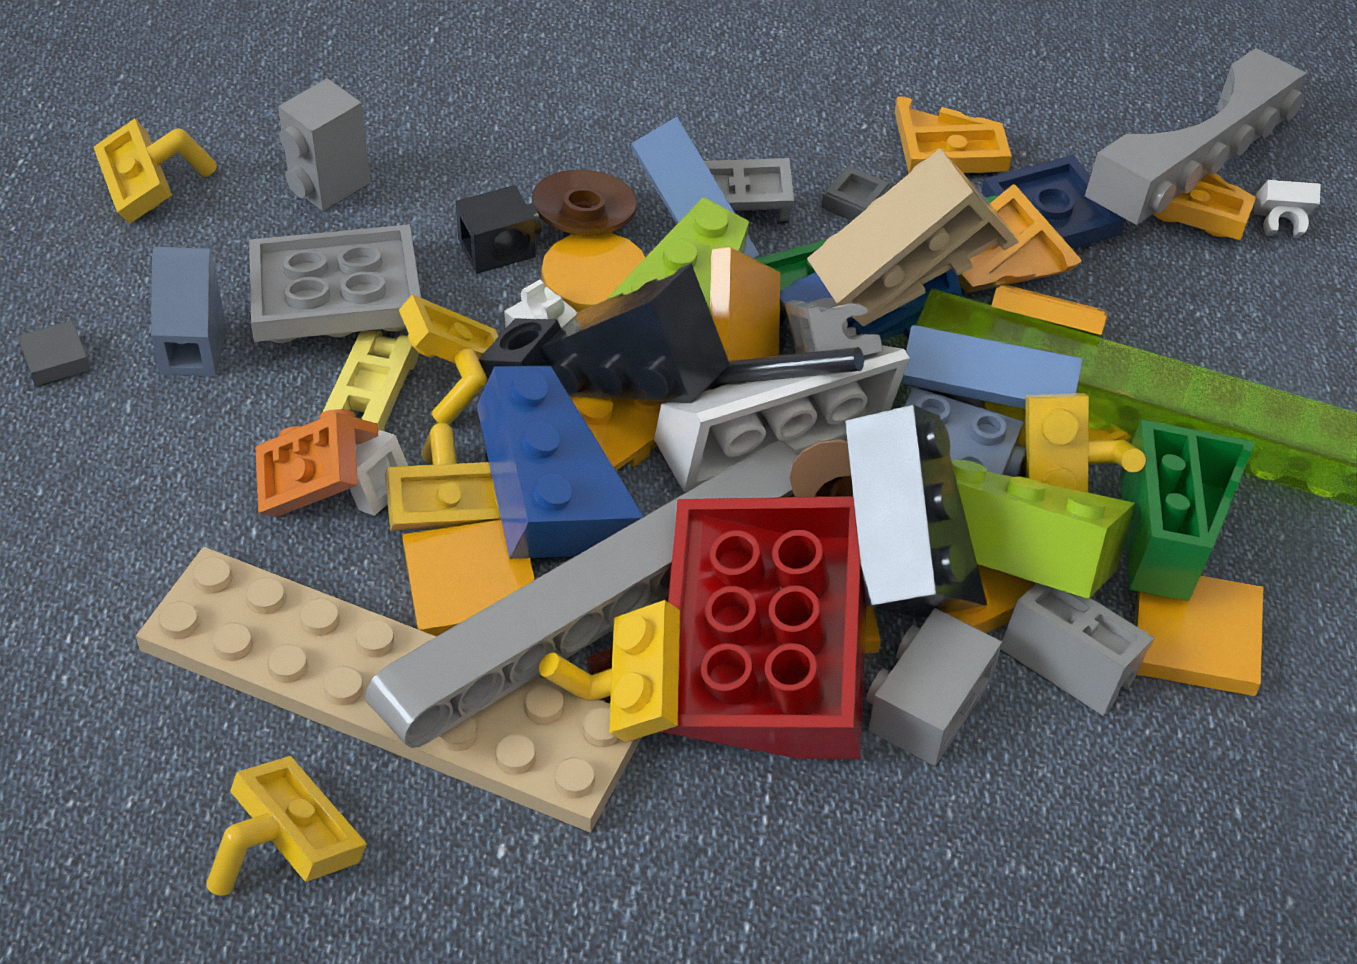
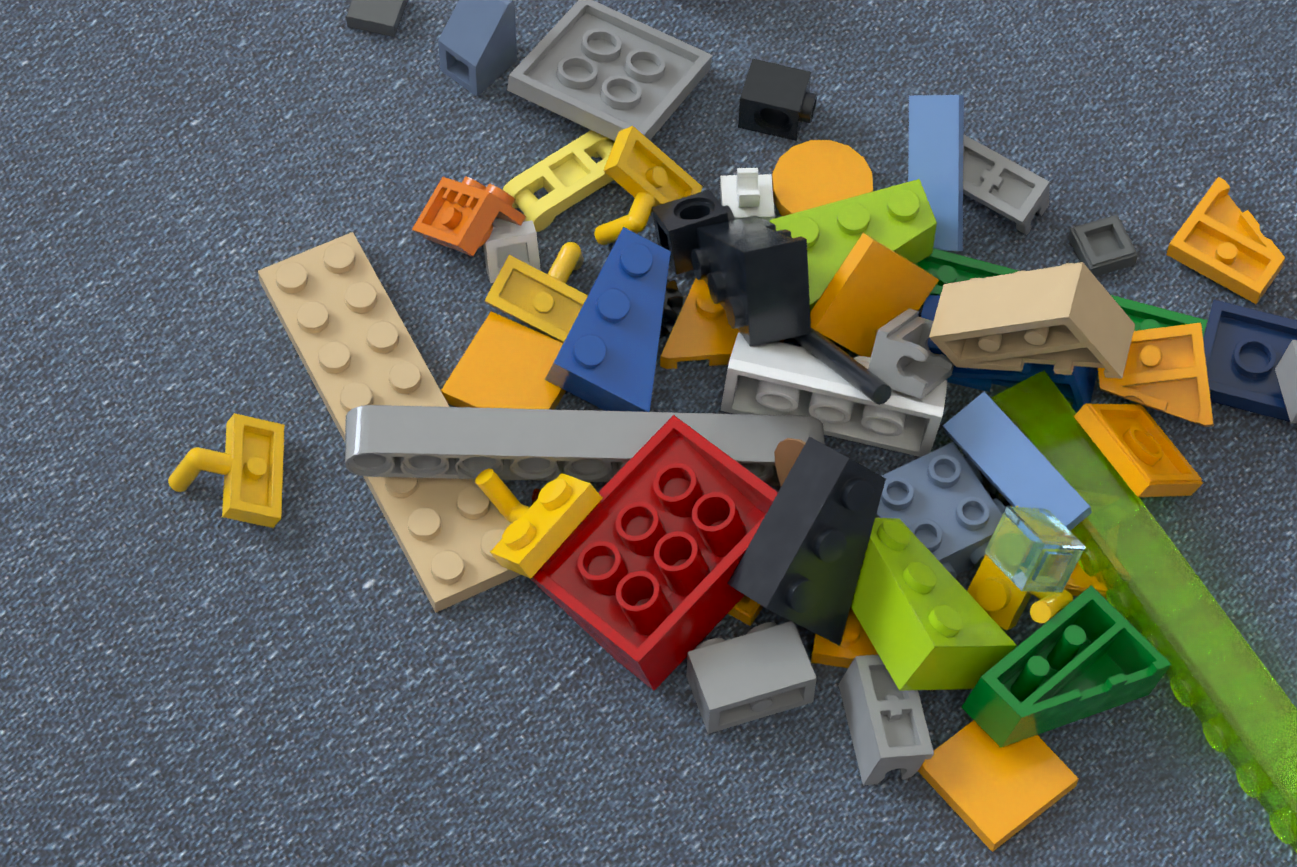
camera: 40 degrees right, 10 degrees up
reddish brown dish [532,170,637,235] -> none
none -> clear light blue panel [985,506,1086,593]

